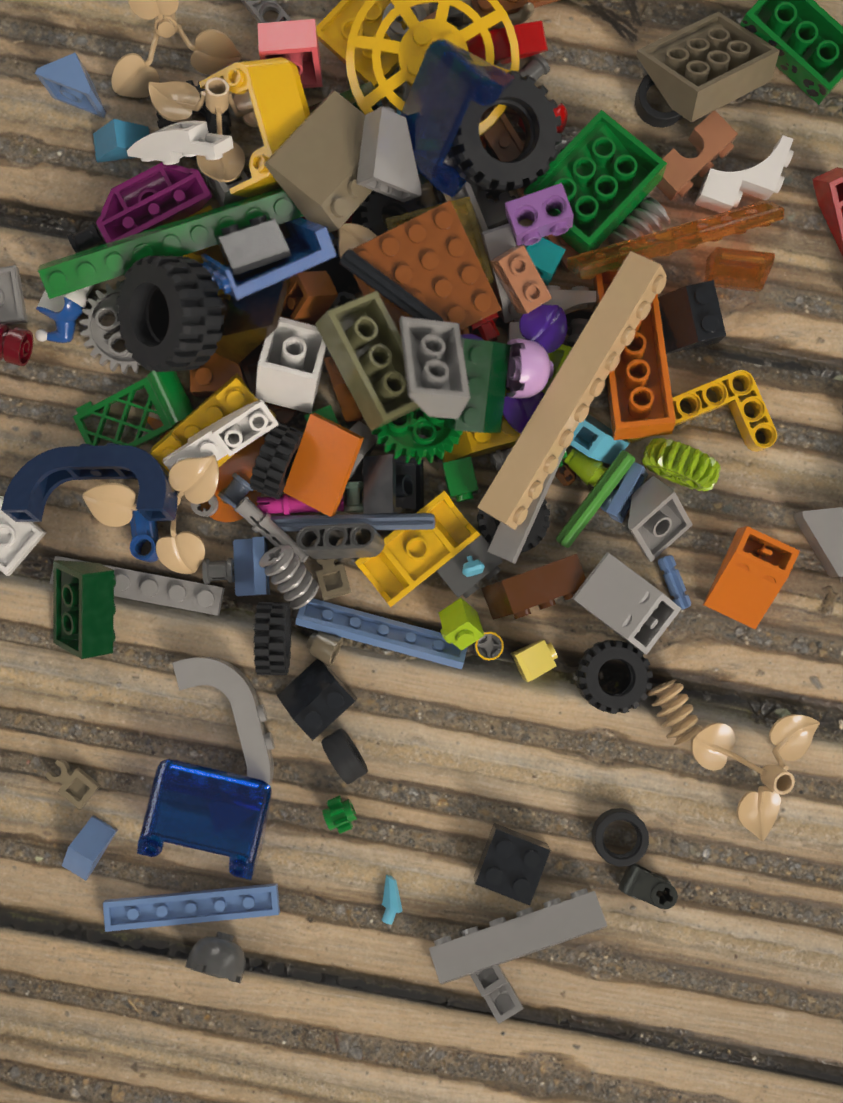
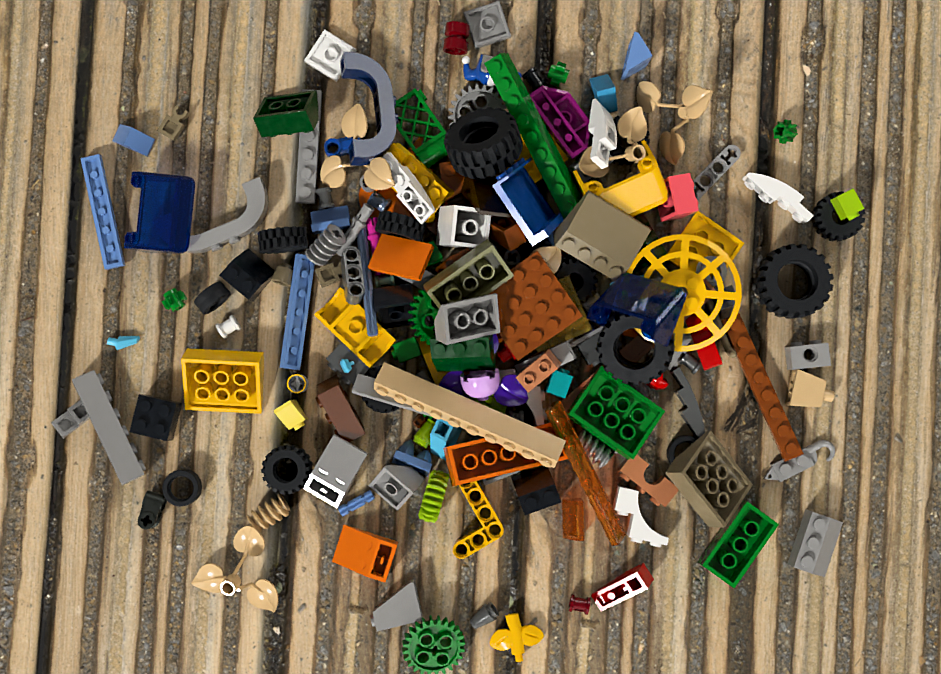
camera: 85 degrees right, 0 degrees up
dark grey cylinder [185,932,246,984] -> none
slope [215,214,292,275] -> none
black axle [339,249,443,321] -> none
light grey slope [356,107,422,202] -> none
lime brick [438,598,485,651] -> none
medium lavender brick [505,183,574,246] -> none
bright green axle [556,450,635,548] -> none
none -> yellow slope [181,348,264,414]
none -> white bush [215,315,241,339]
none -> green gear [547,61,570,87]
none -> dark grey slope [670,367,705,439]

